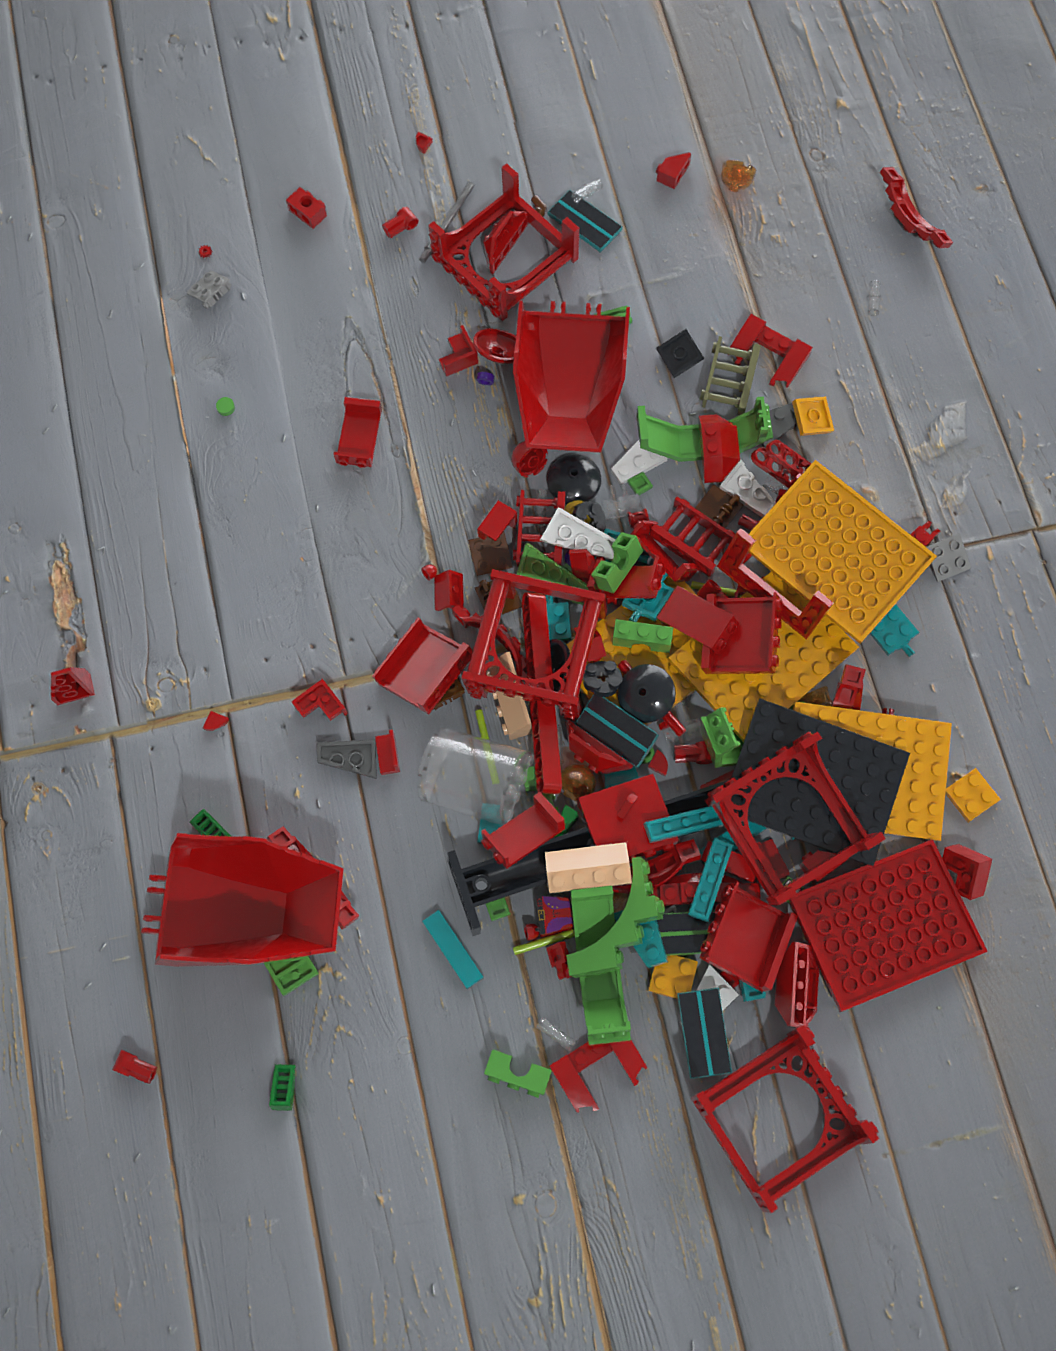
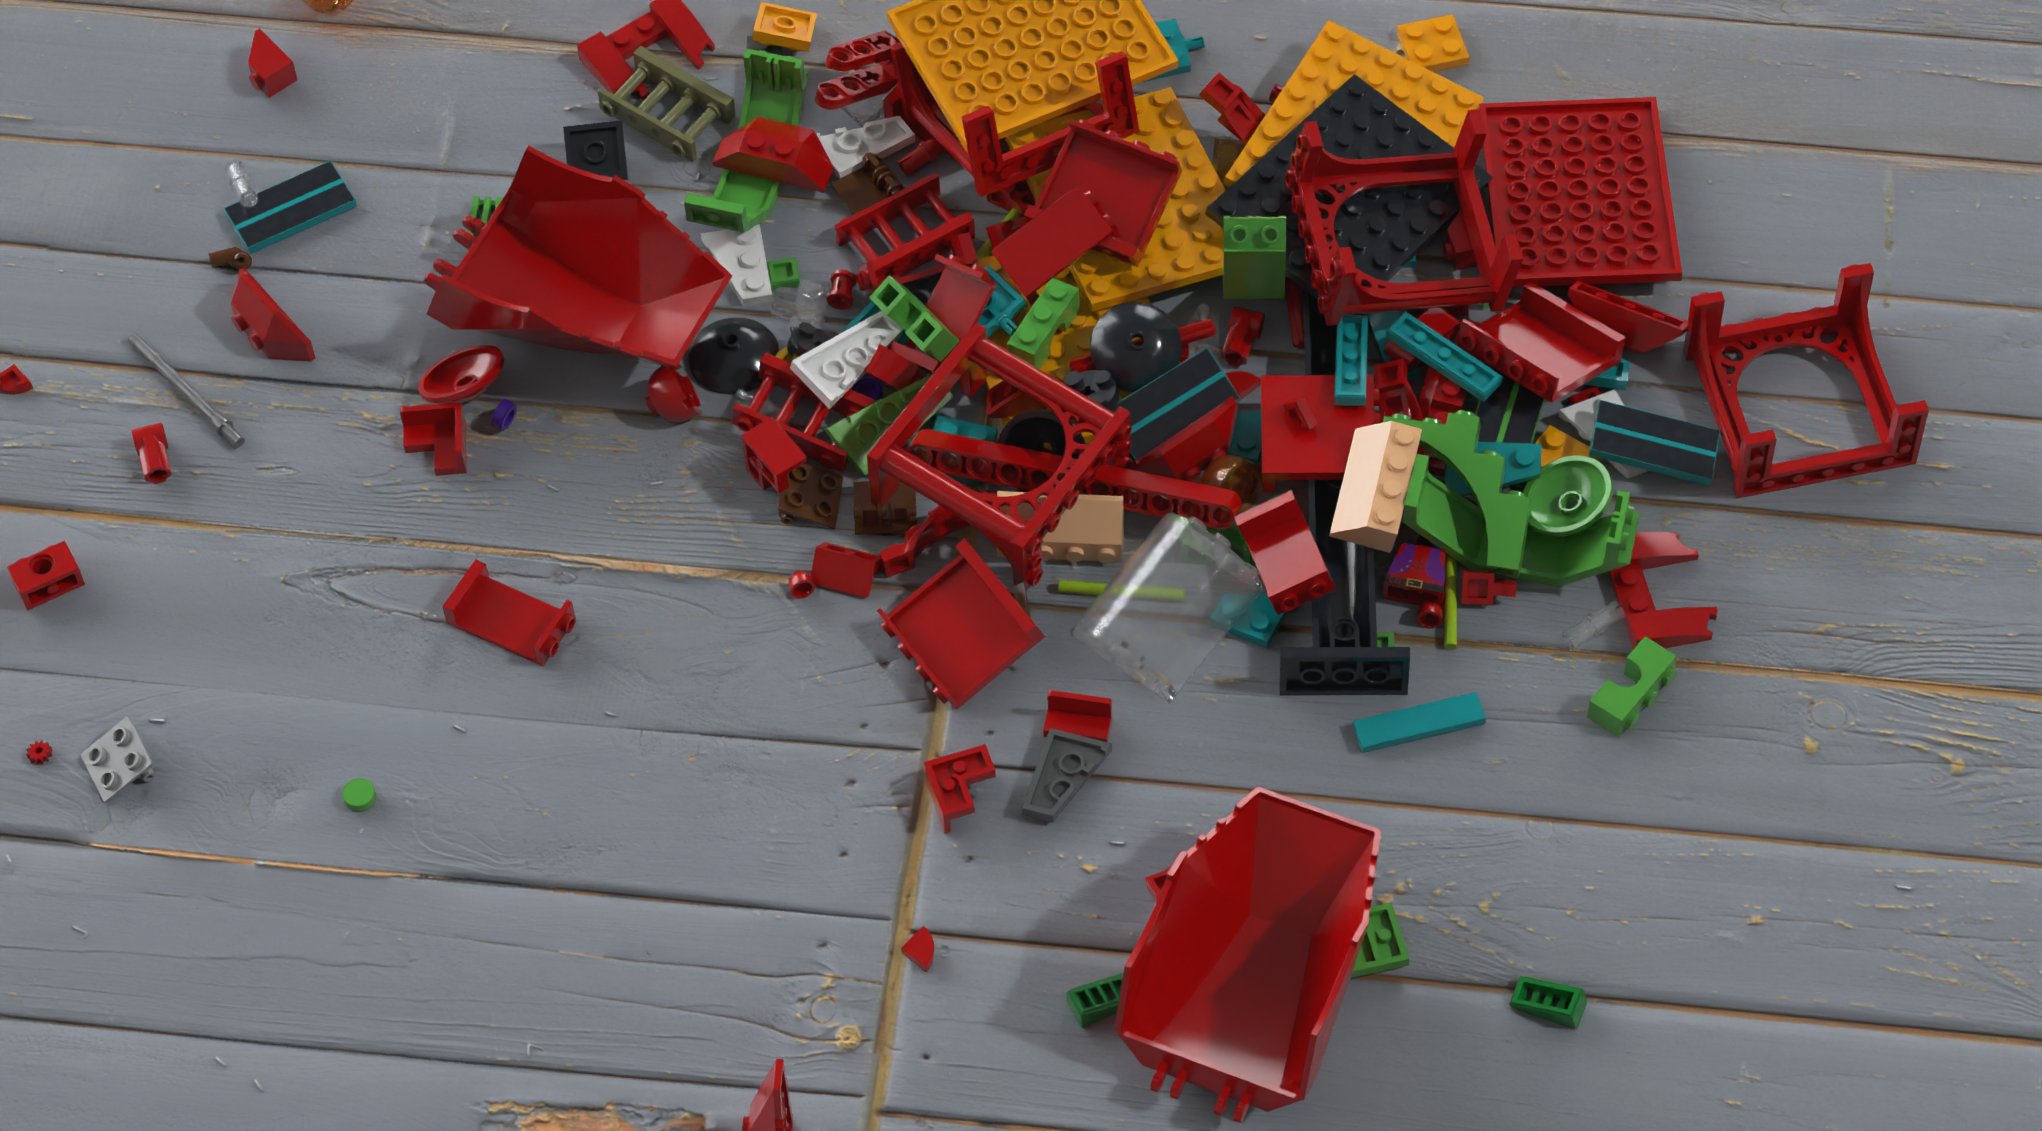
camera: 70 degrees left, 15 degrees down
red arch [428,163,579,322] -> none
red panel [942,844,993,900] -> none
none -> bright green dish [1523,455,1613,536]

